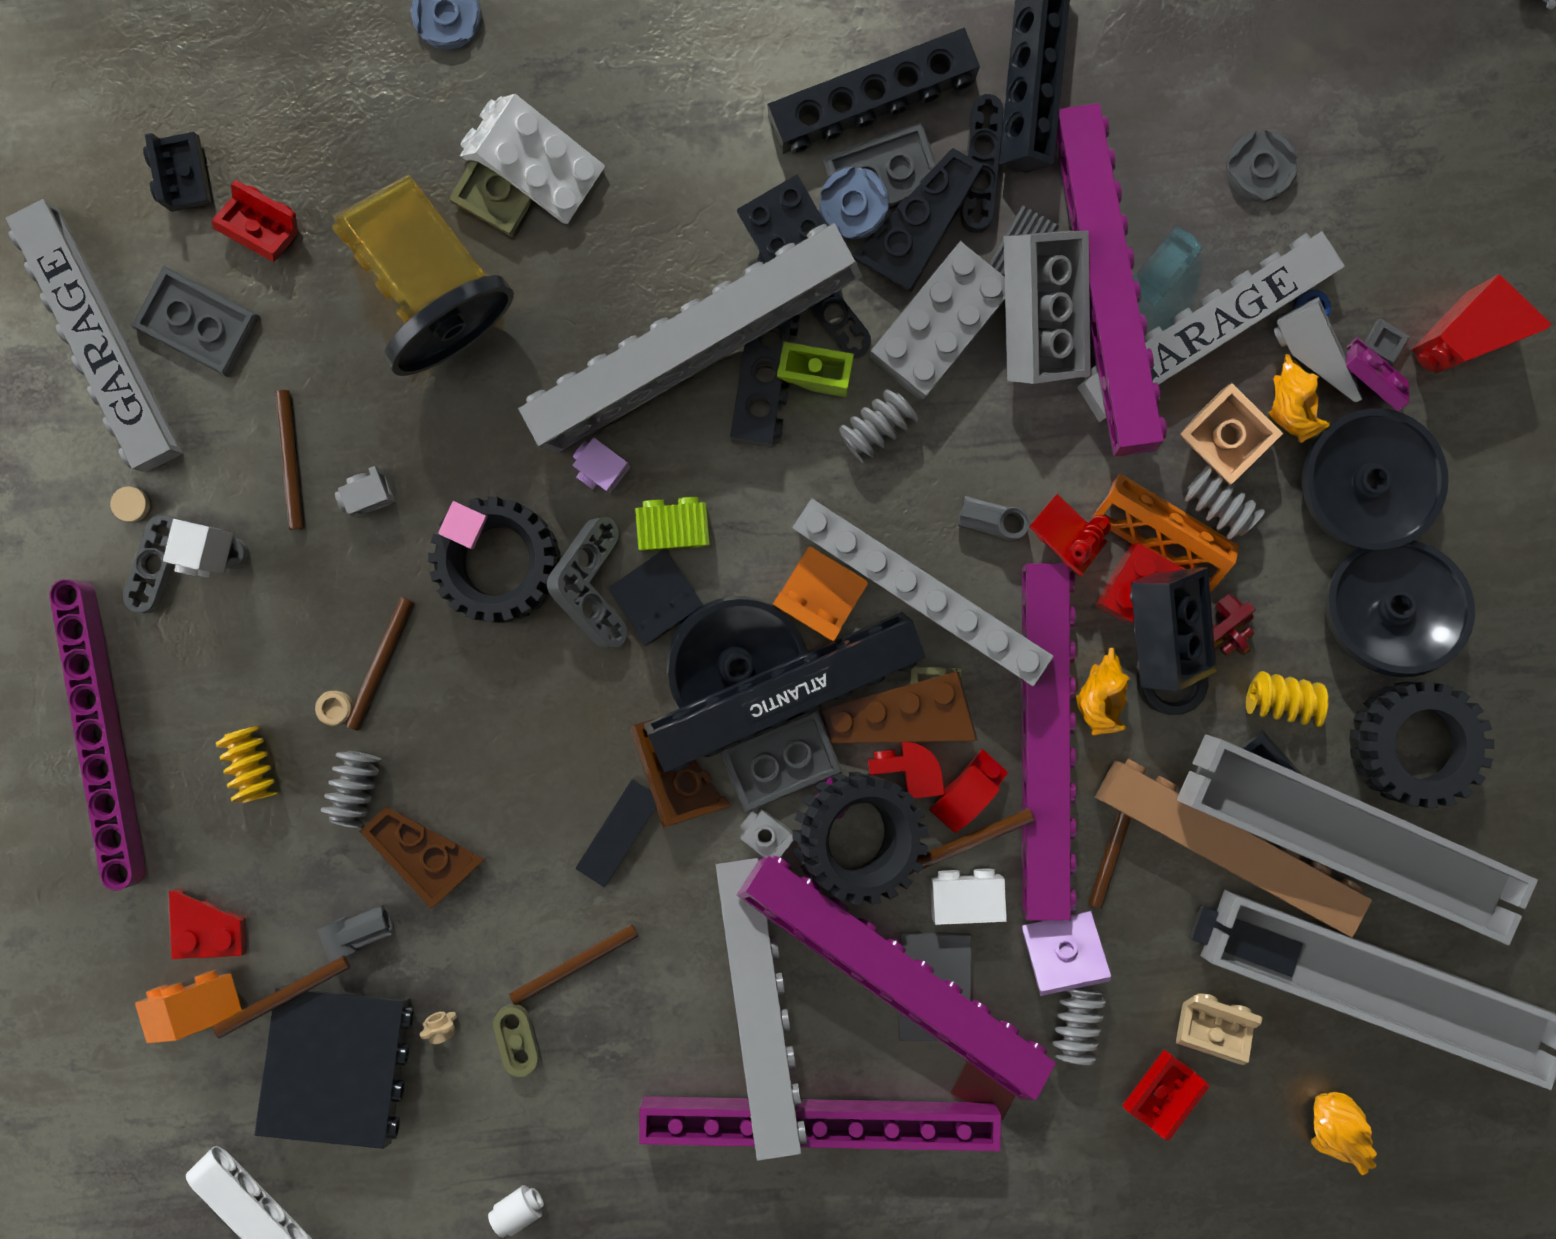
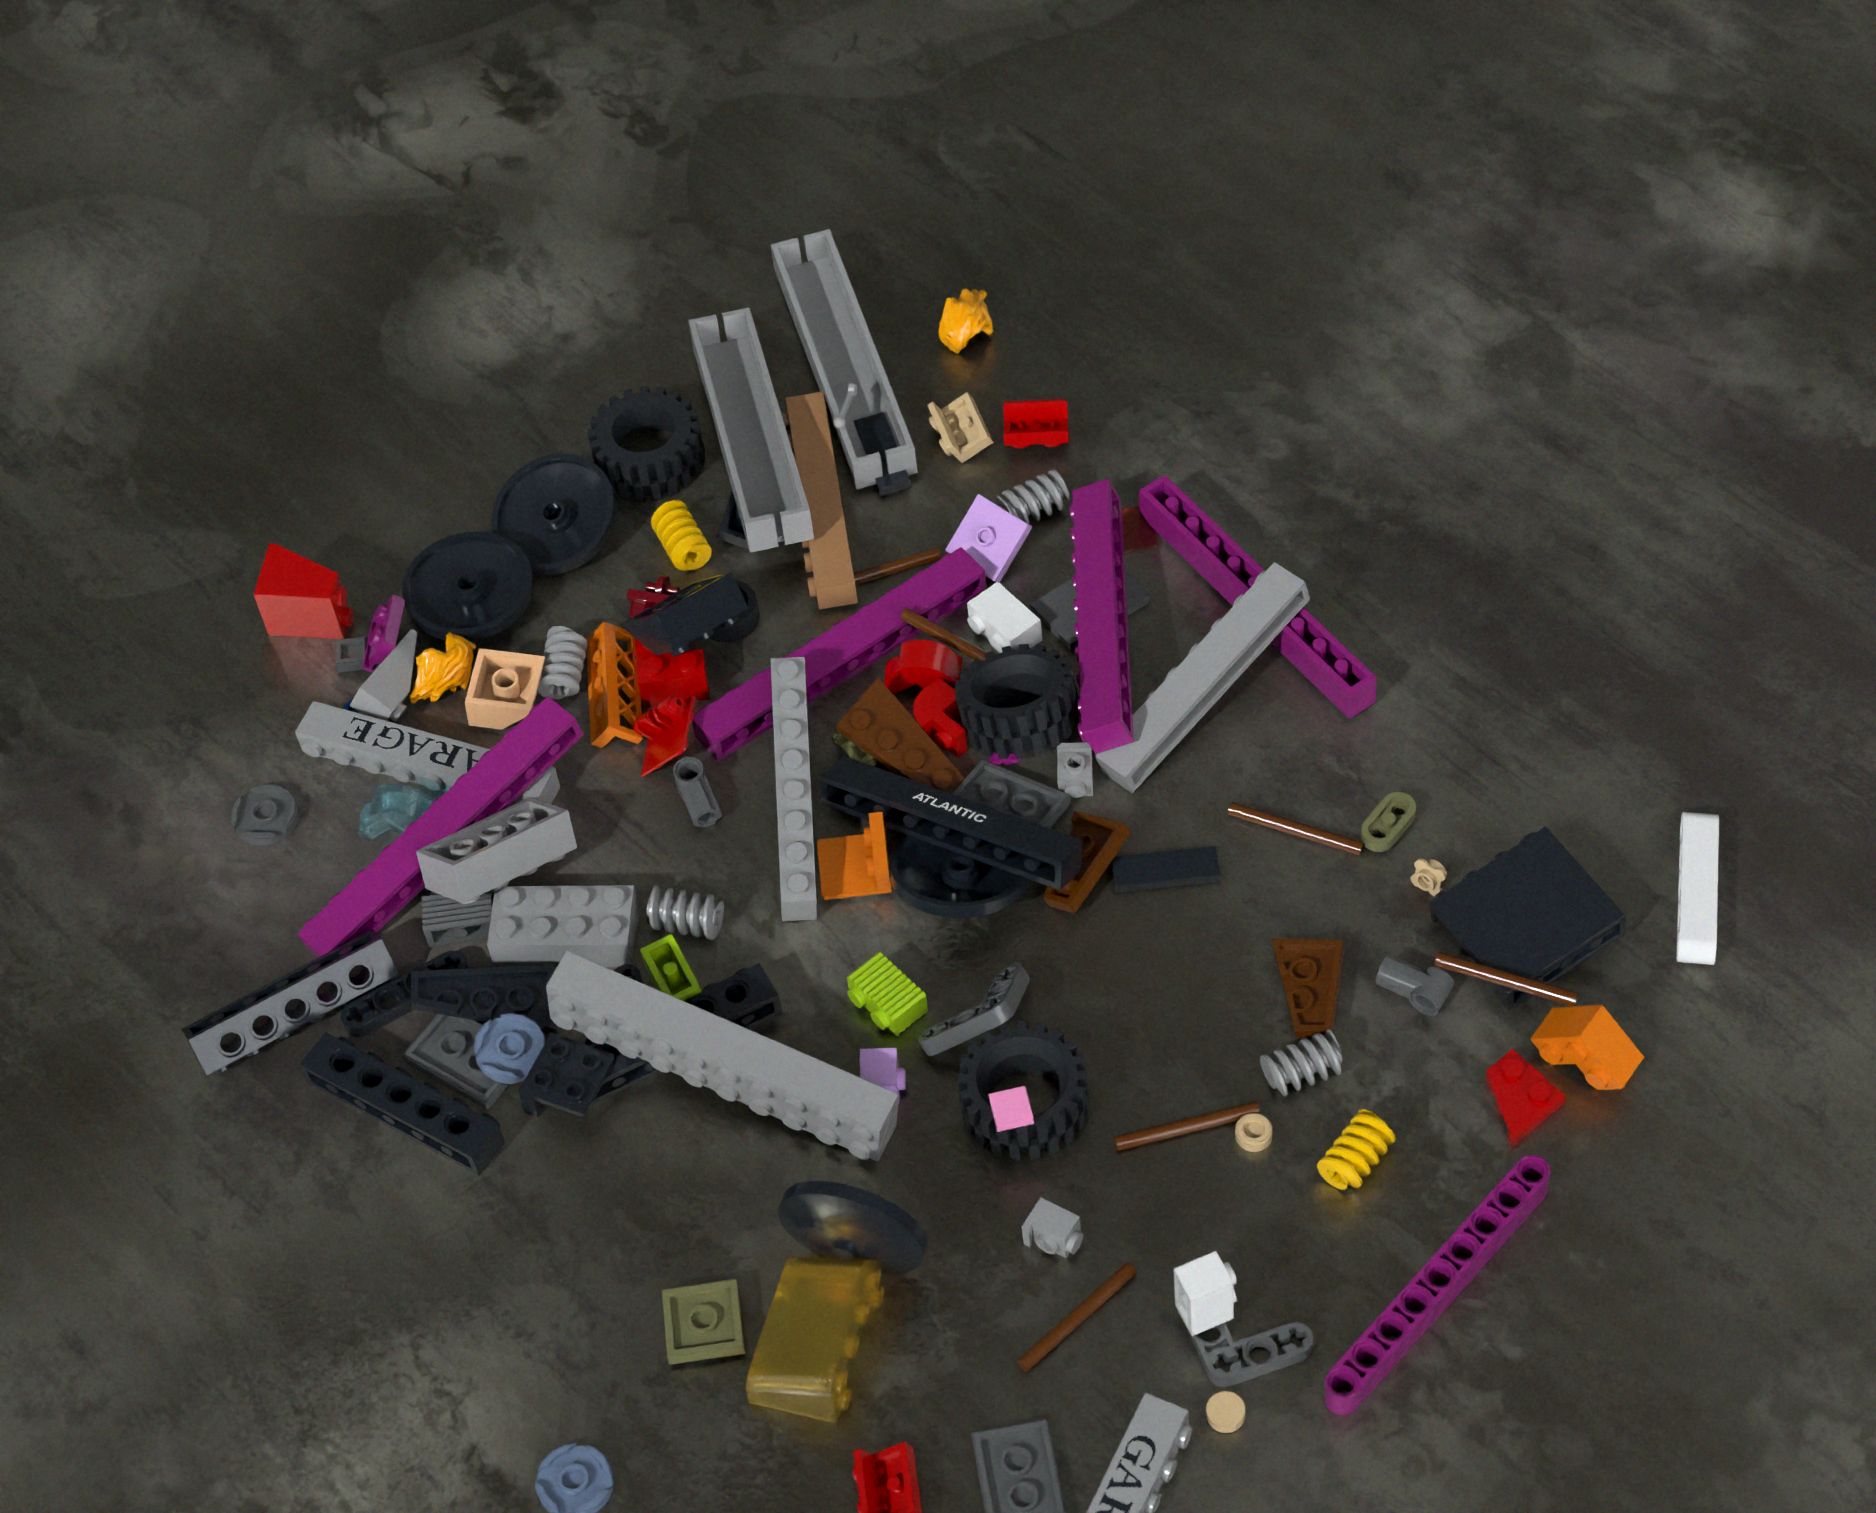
camera: 125 degrees left, 35 degrees down
white bracket [460,94,605,224] -> none
white brick [488,1185,544,1238] -> none
black bracket [609,550,704,646] -> none
light orange hair [1075,648,1130,736] -> none
none -> light grey hinge [833,383,857,429]

